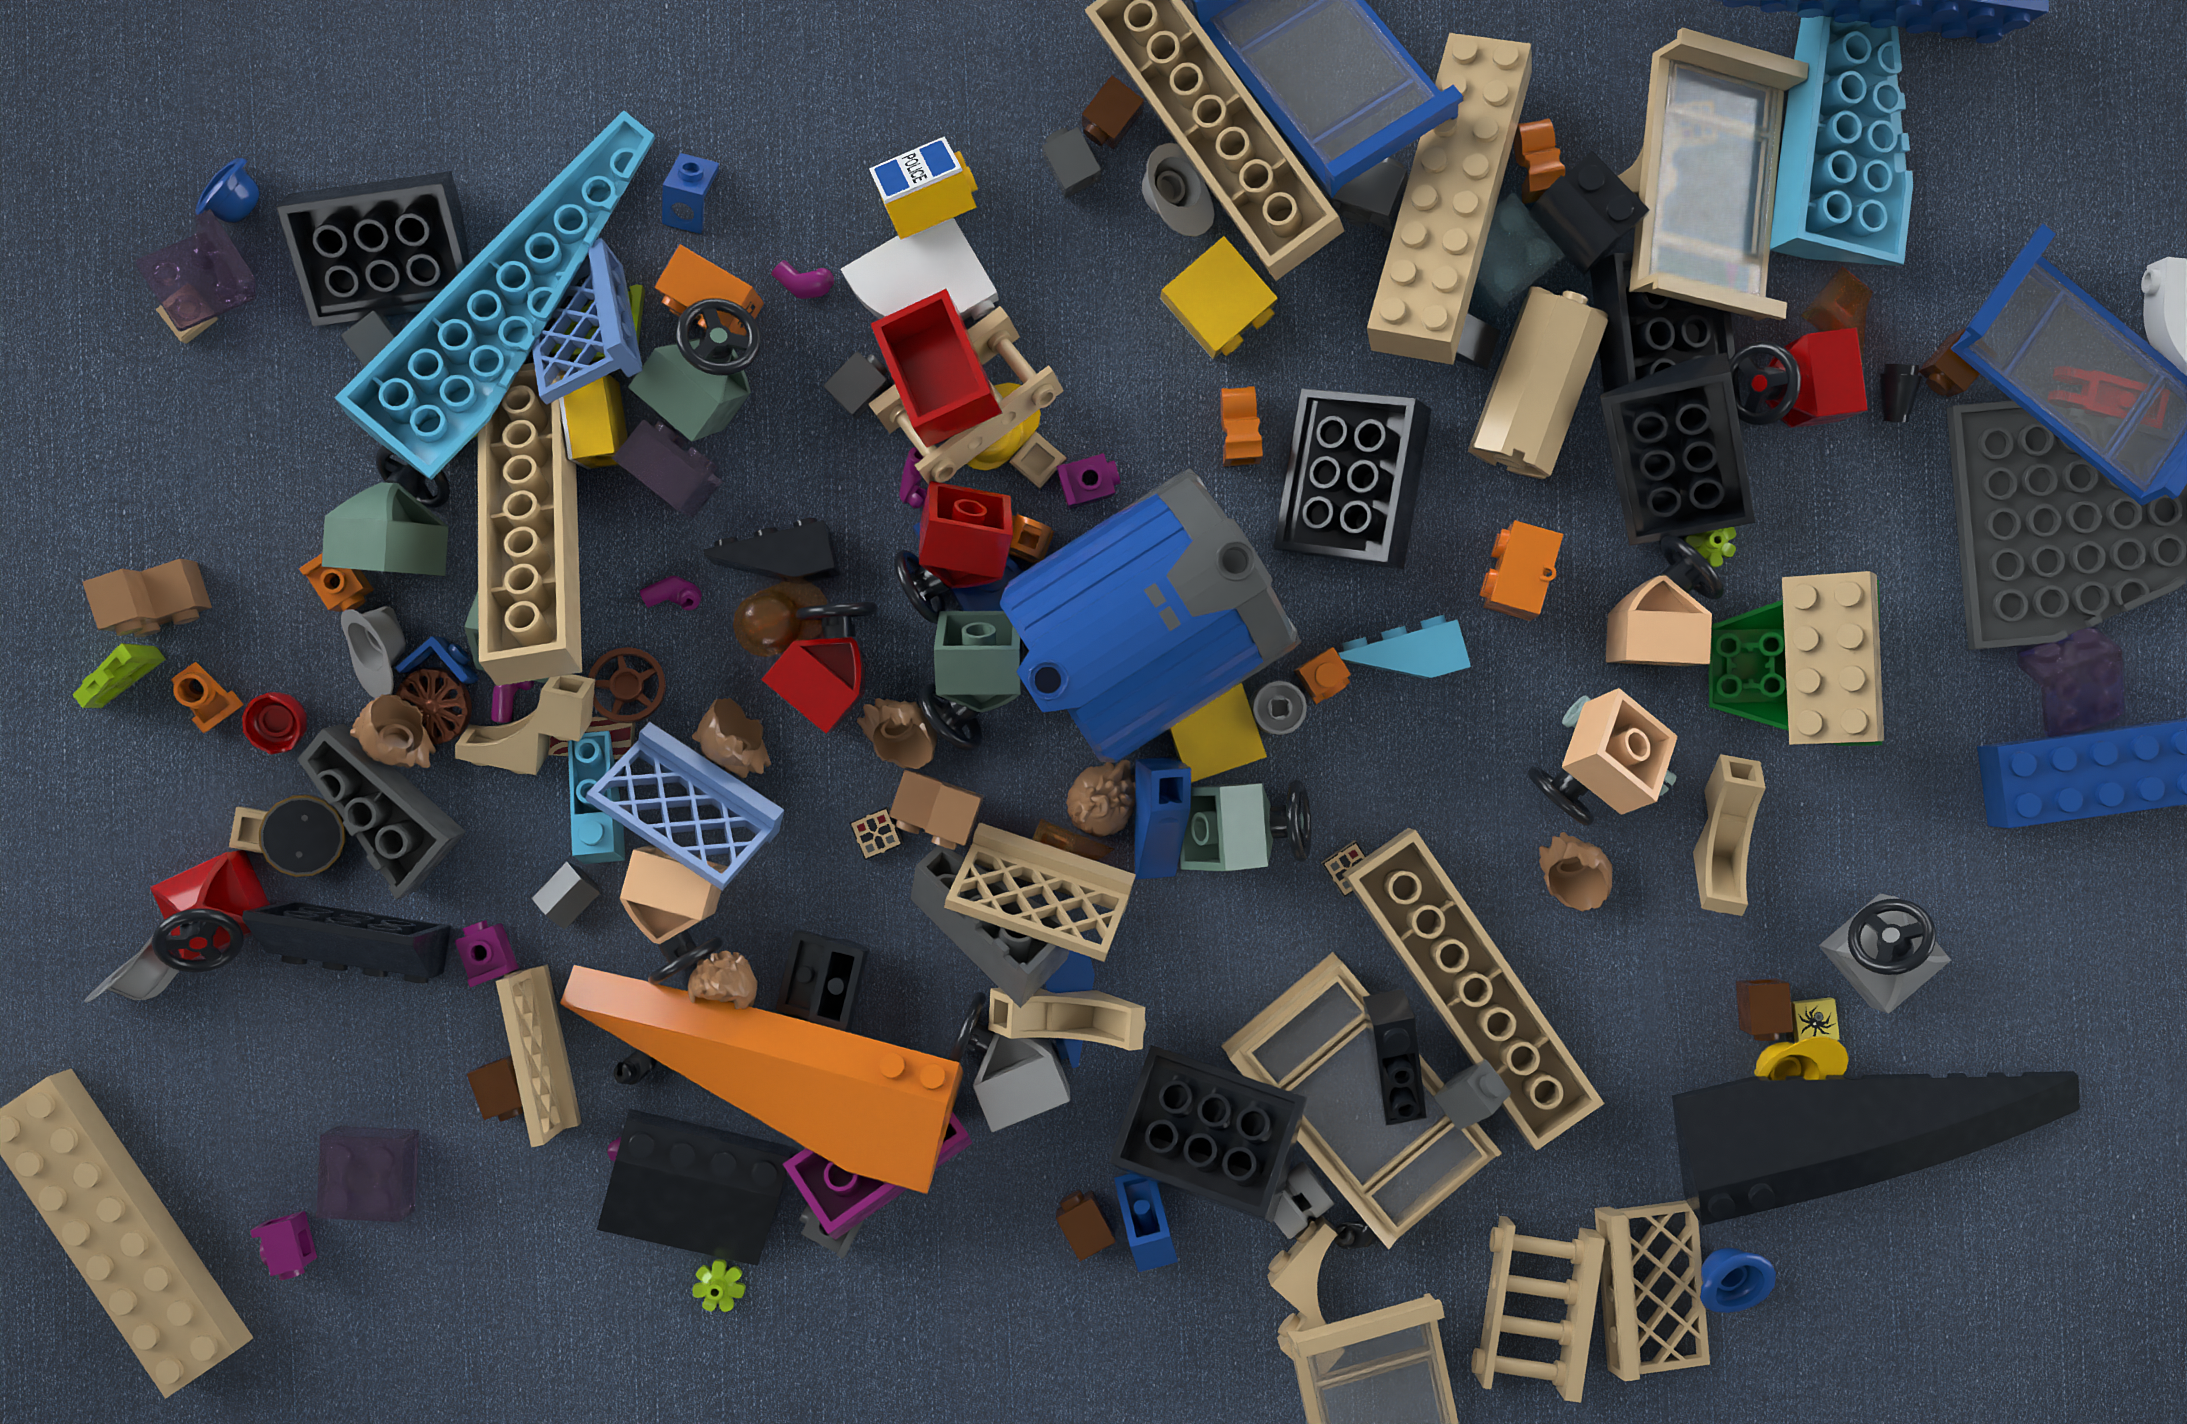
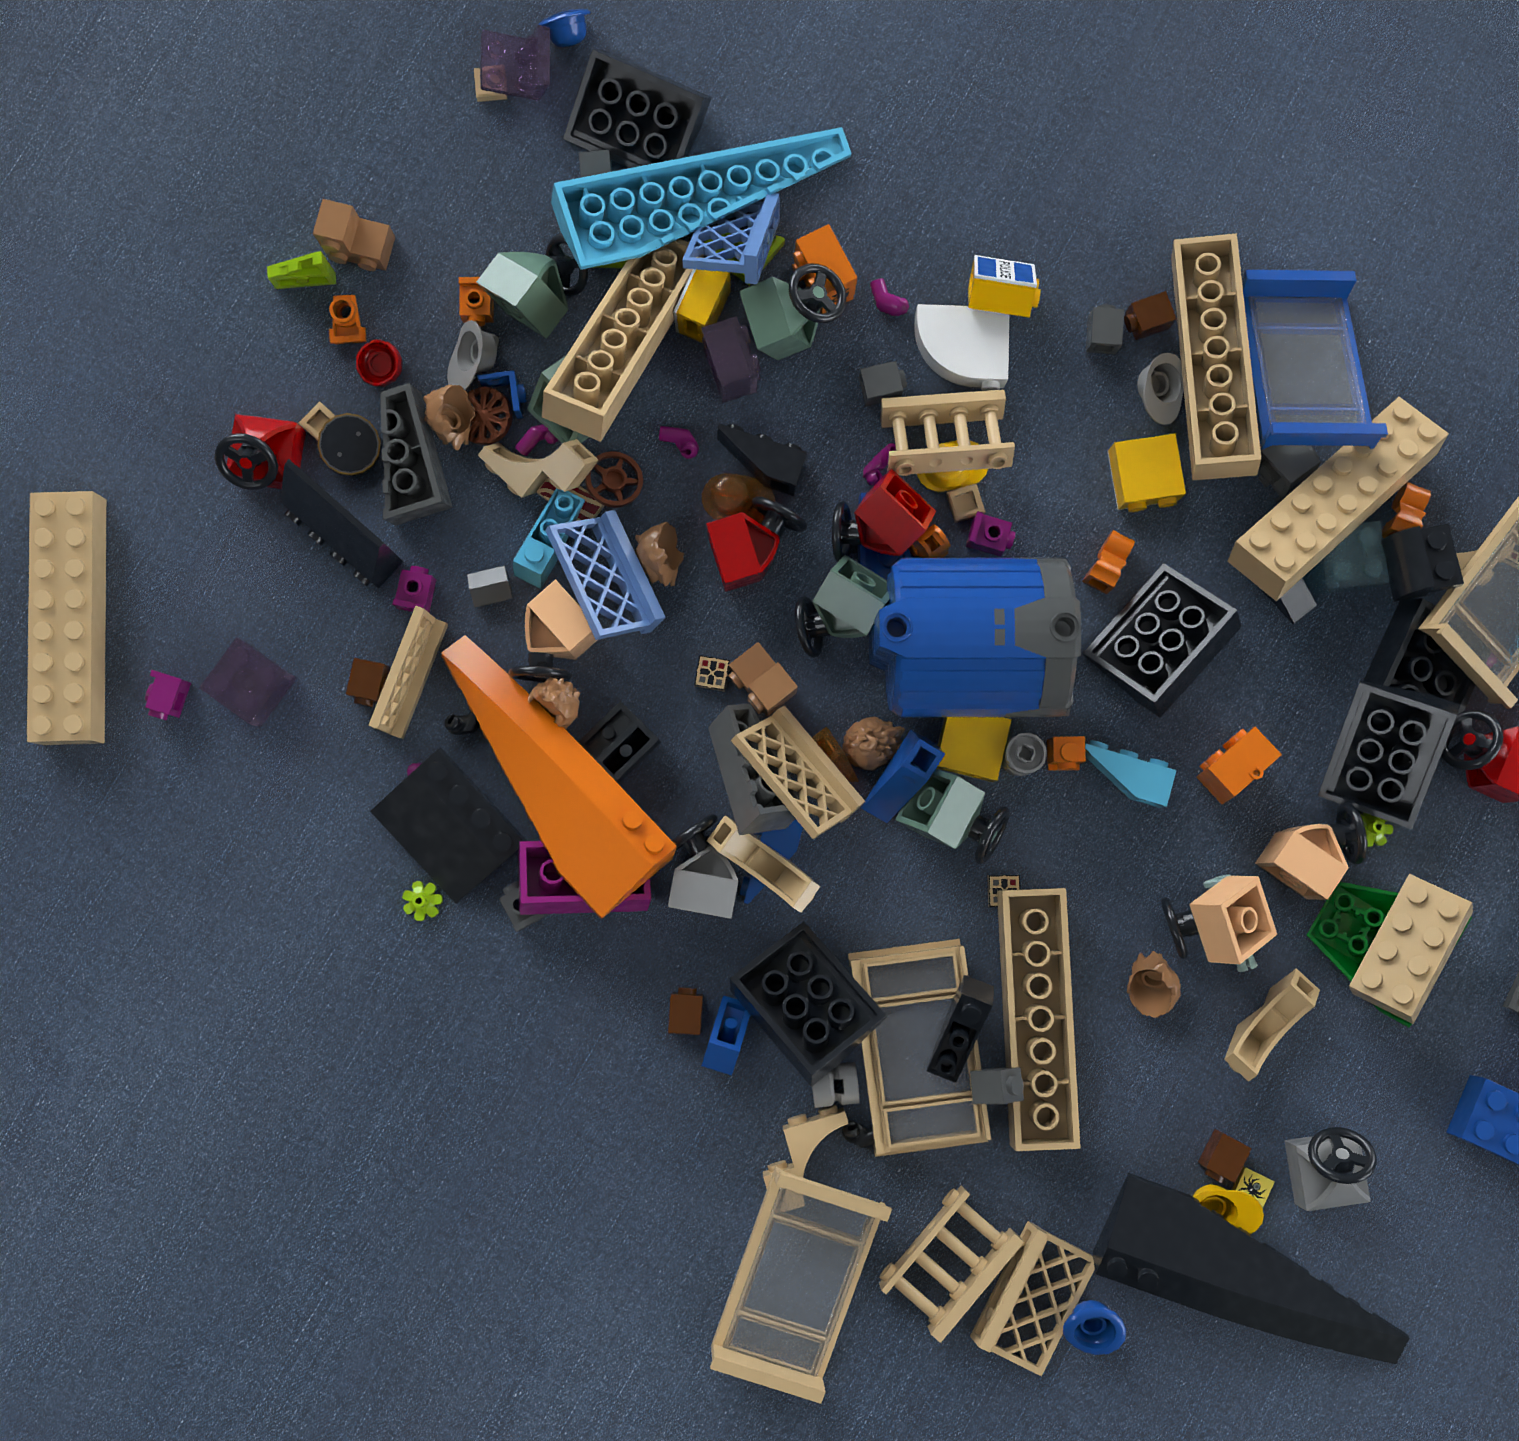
camera: 25 degrees right, 5 degrees down
light grey piece [84,935,179,1003] -> none
blue bracket [662,153,719,234] -> none
medium nougat hair [857,698,937,769] -> none
red piece [871,288,1002,448] -> none
tan brick [1468,286,1608,479] -> none

